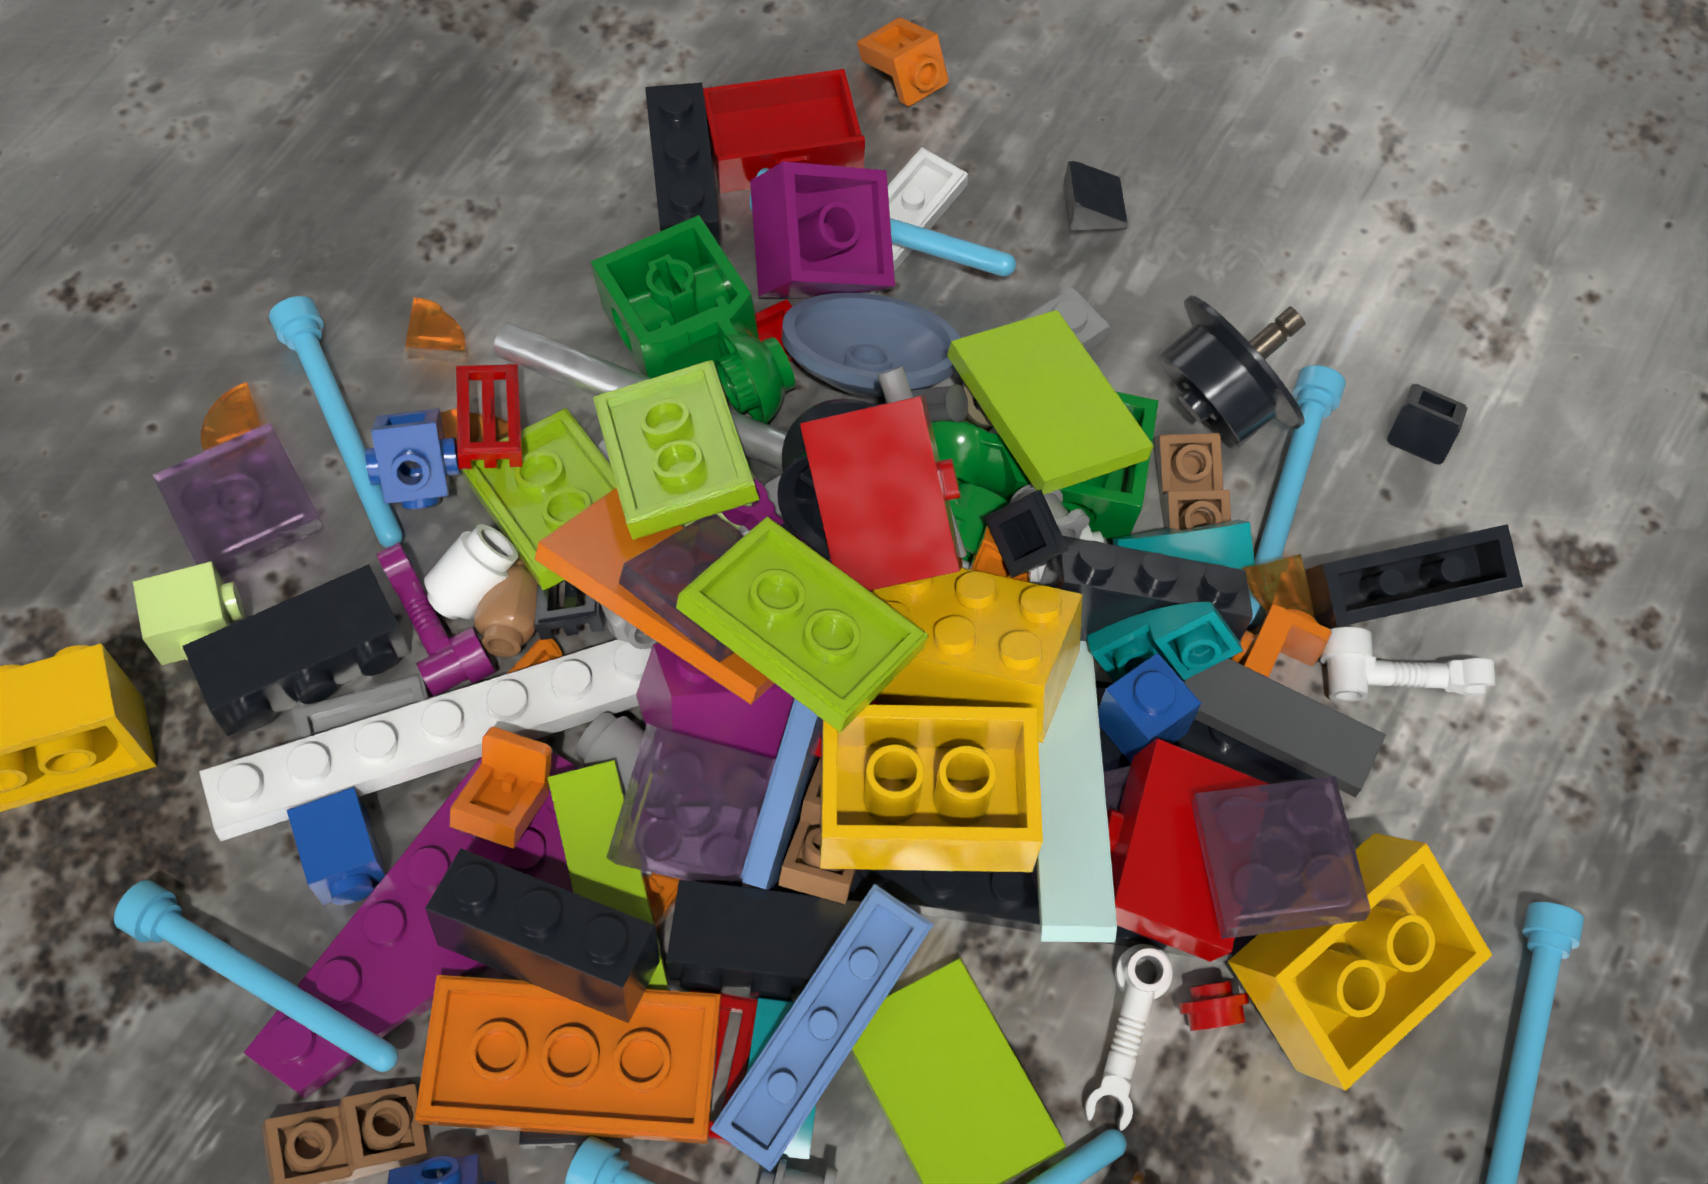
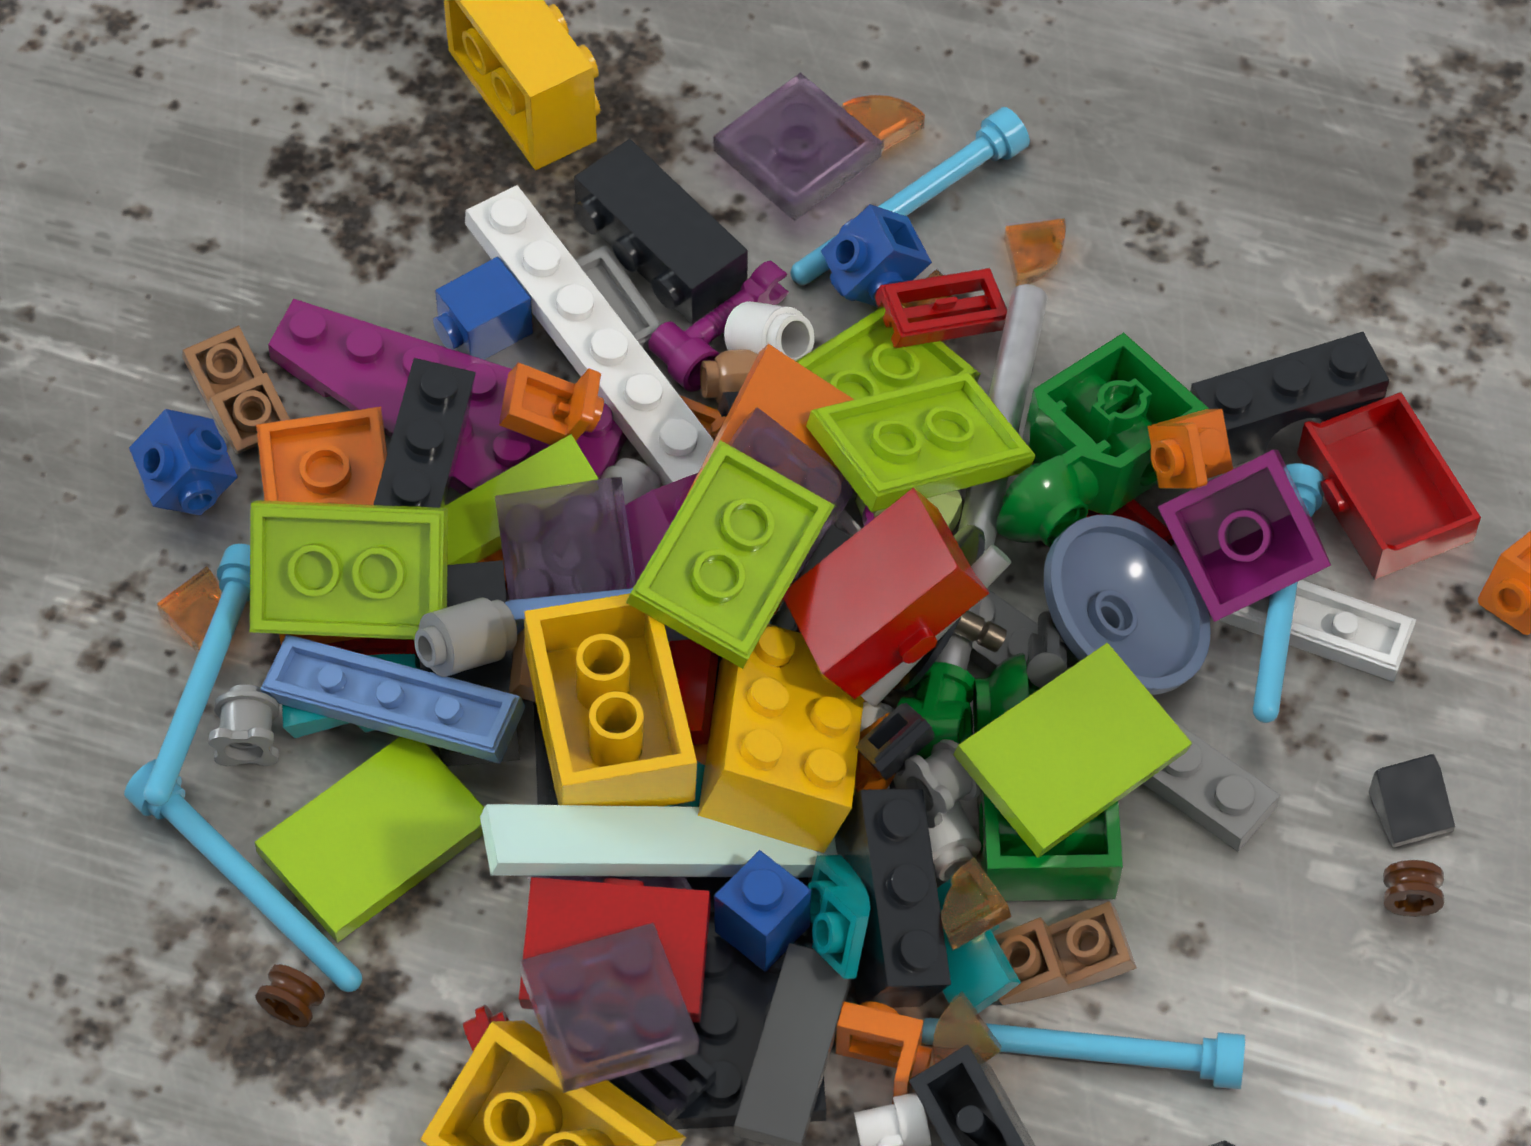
camera: 80 degrees right, 5 degrees down
medium azure piece [114,880,398,1072] -> none
yellowish green brick [133,561,244,665] -> none
white brick [1084,944,1173,1131] -> none
black piece [1158,295,1306,447] -> none
none -> lime tile [250,500,448,640]
none -> light grey brick [414,597,517,677]
none -> clear orange tile [941,858,1012,950]
none -> orange bracket [1147,409,1233,489]
none -> reddish brown bush [1383,860,1444,917]

